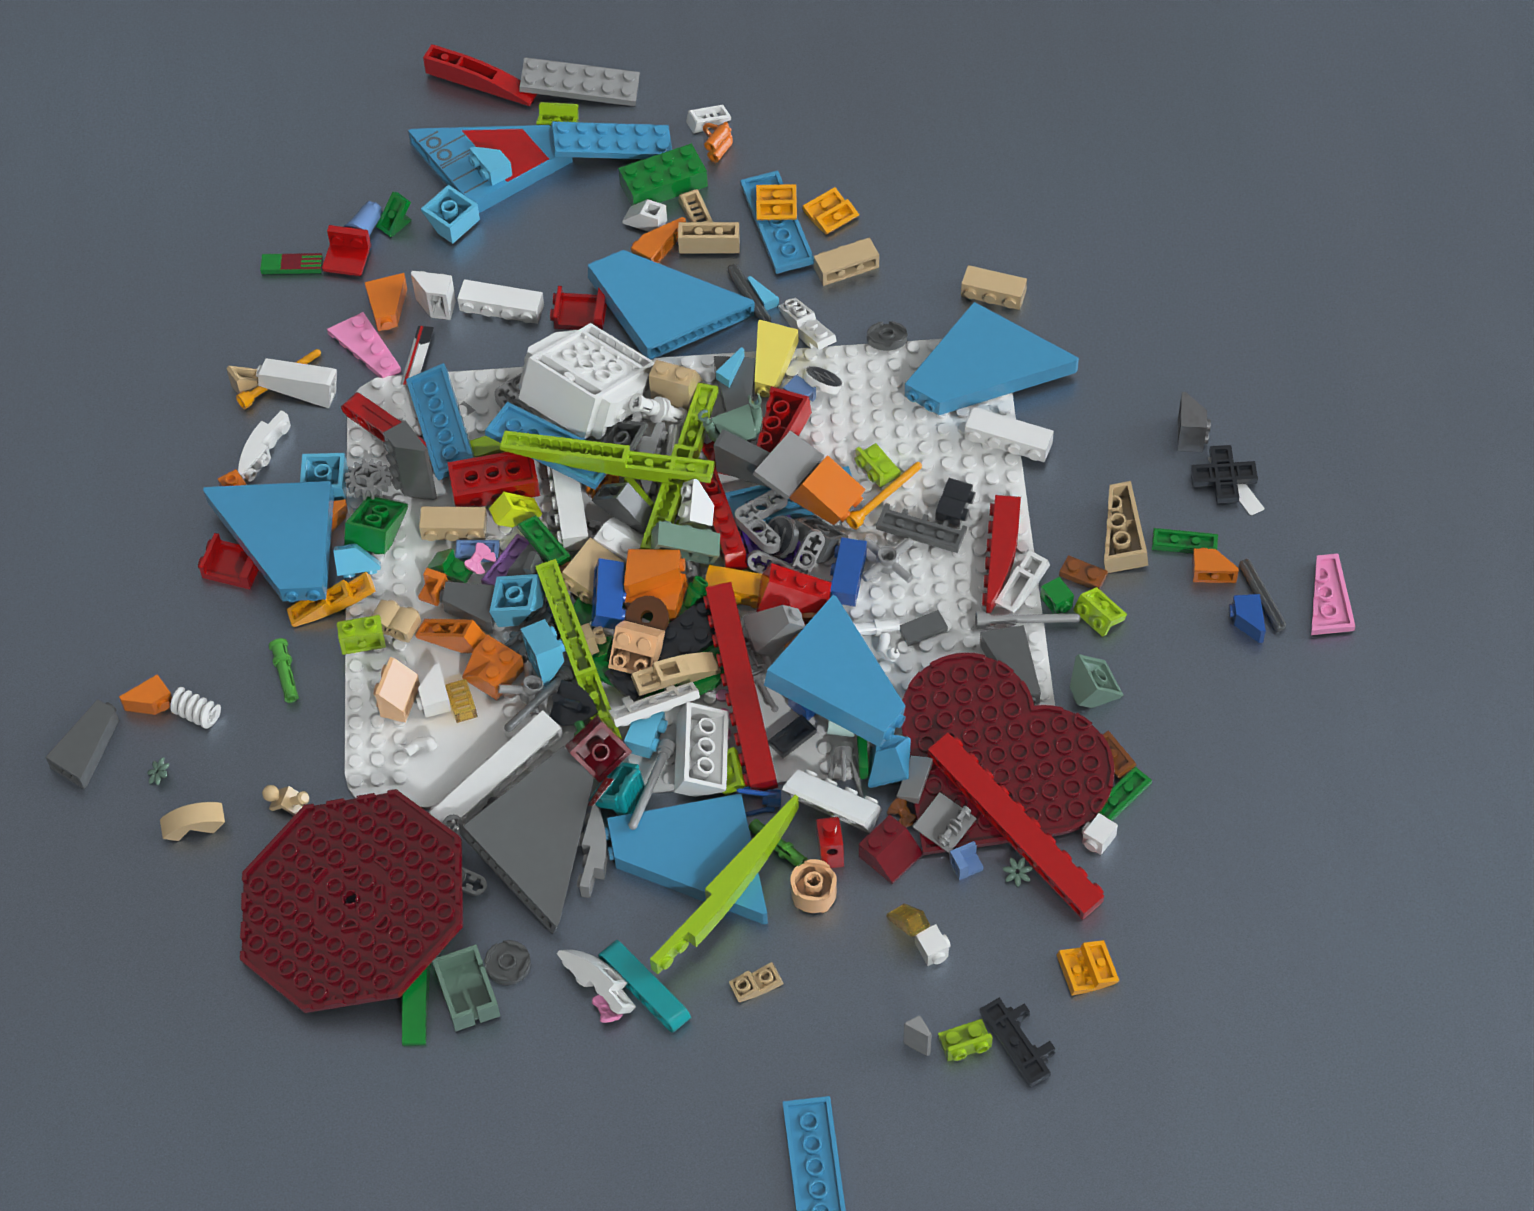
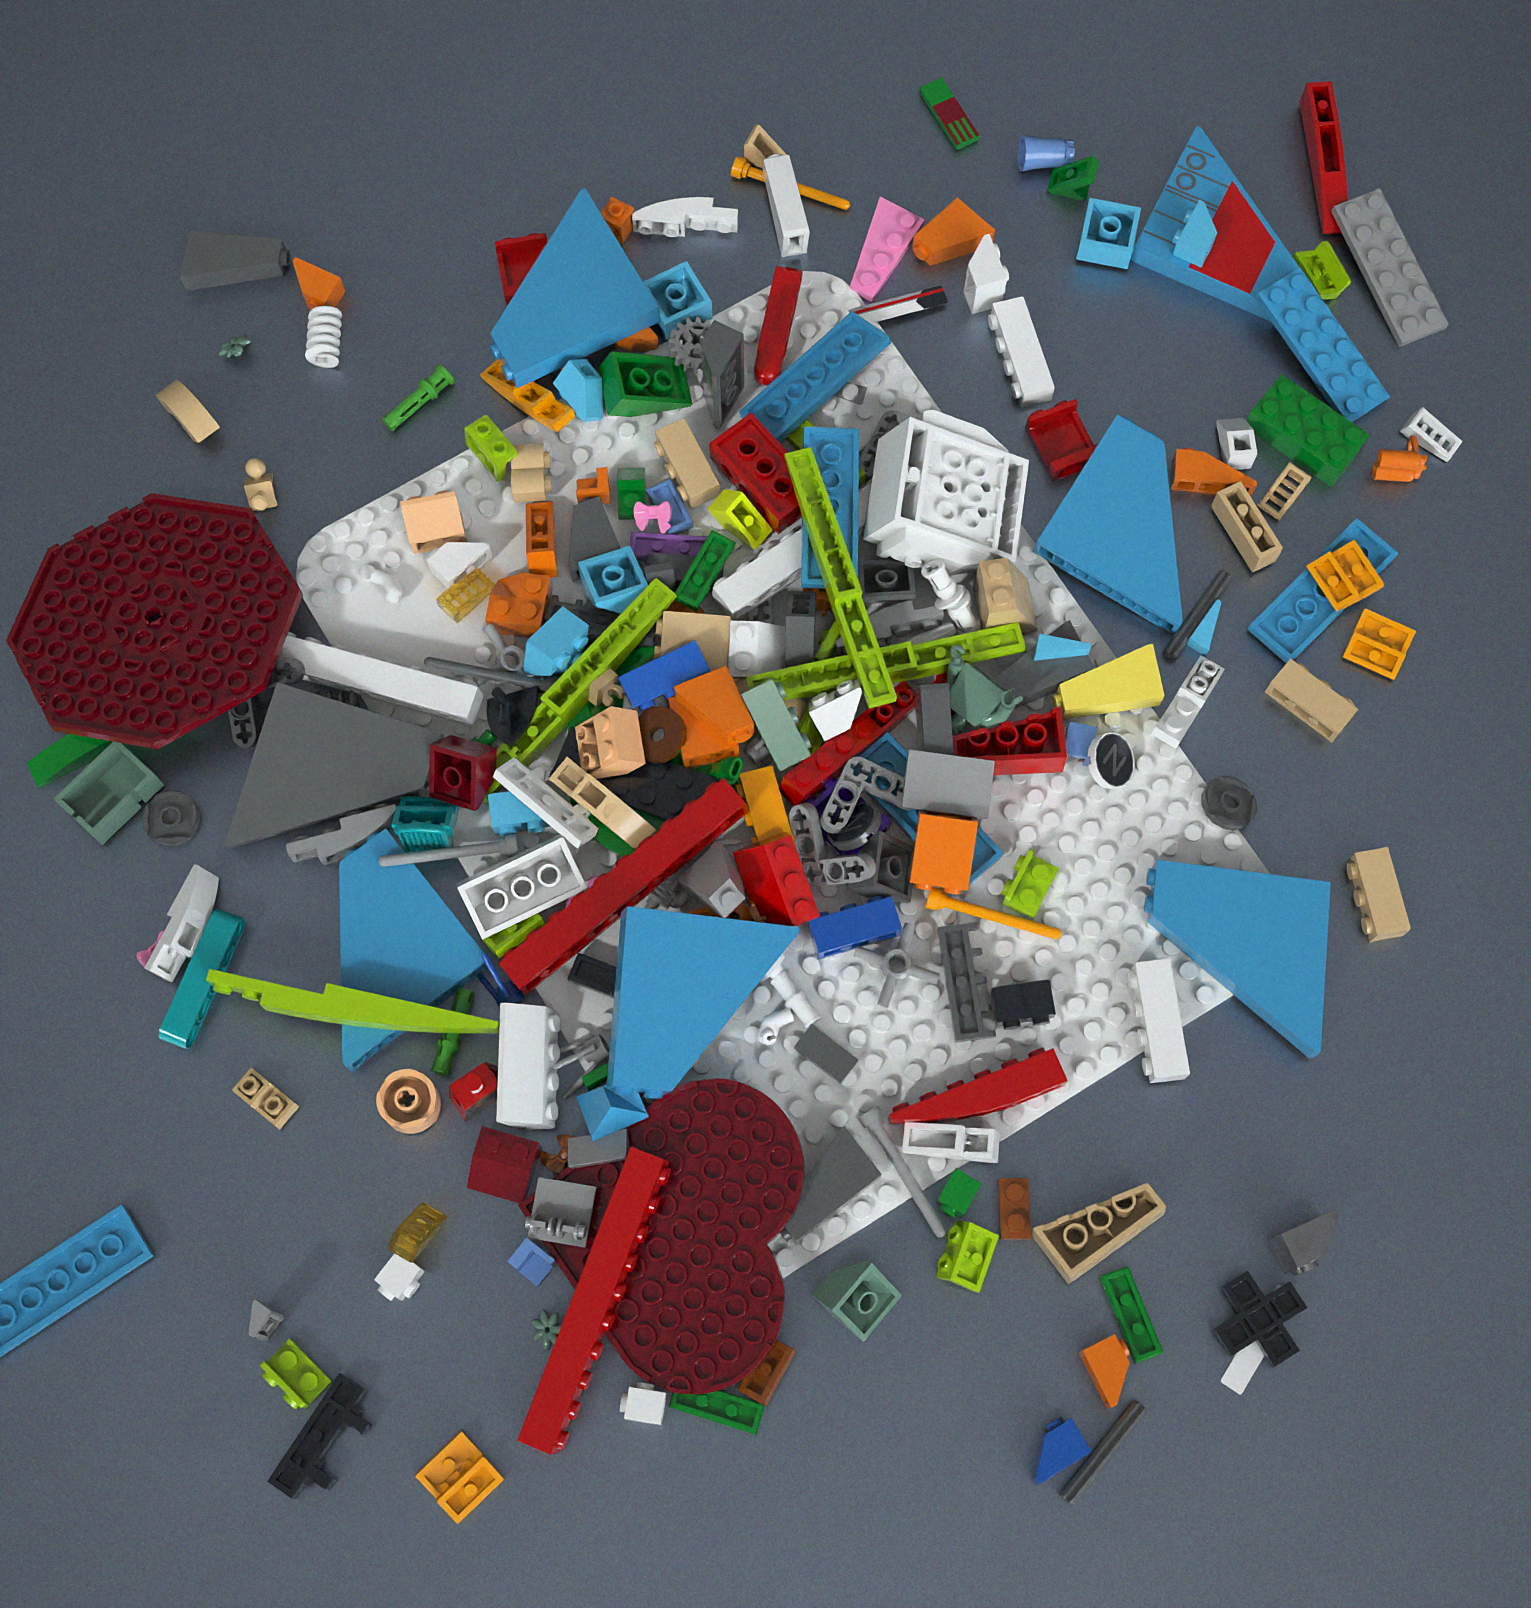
camera: 60 degrees right, 15 degrees up
red bracket [322,225,371,276] -> none
red sticker [588,778,614,806] -> none
bright pink wing [1311,554,1355,635] -> none

